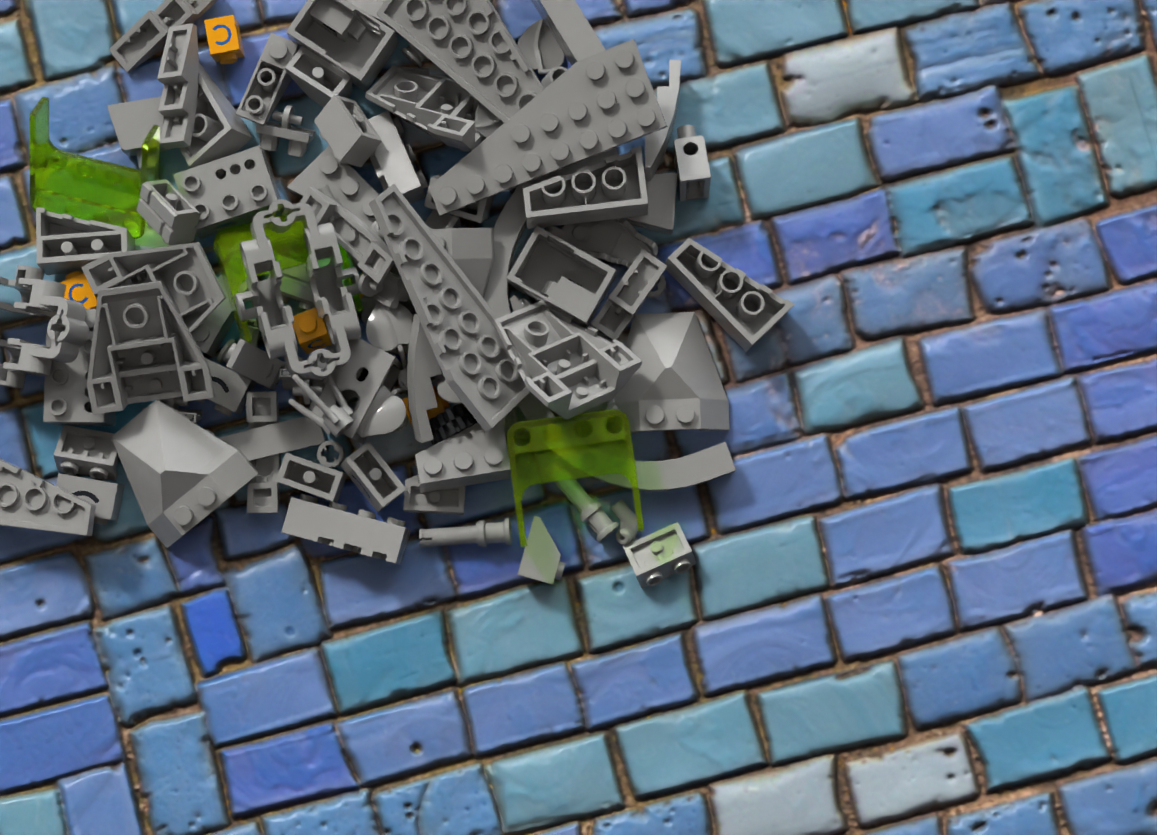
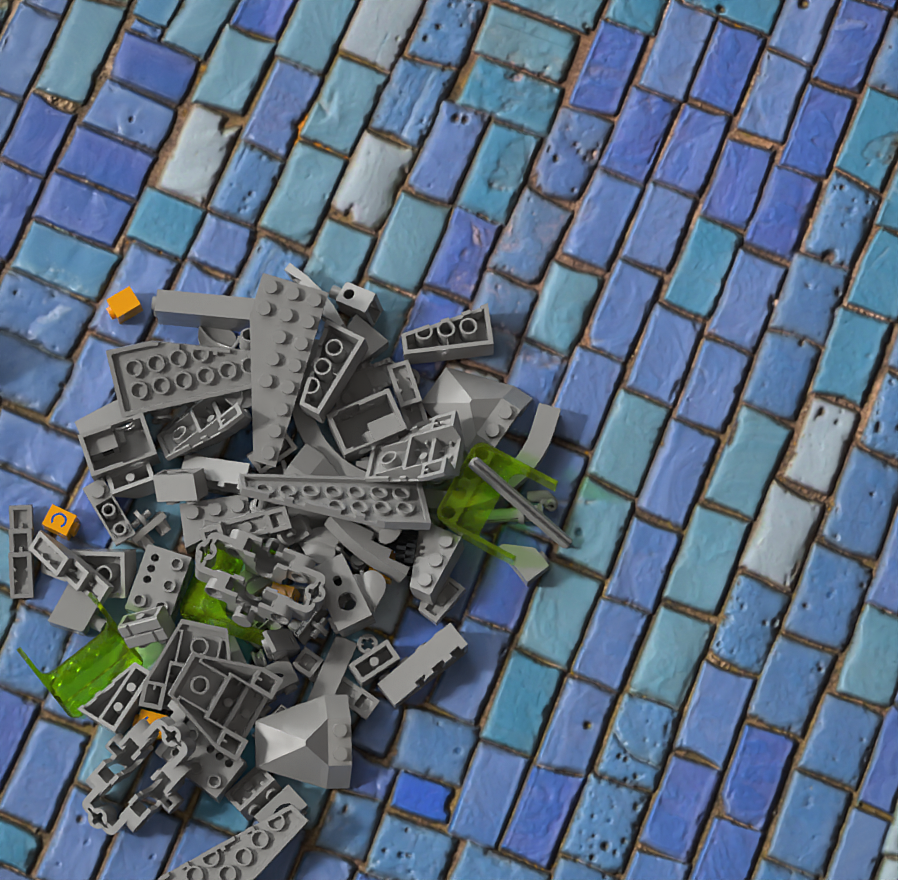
camera: 60 degrees left, 10 degrees down
light grey plant [288,374,354,437] -> none
light grey brick [340,441,406,512] -> none
light grey pin [419,518,512,548] -> none
light grey bracket [623,522,696,588] -> none
none -> light grey axle [468,457,572,548]

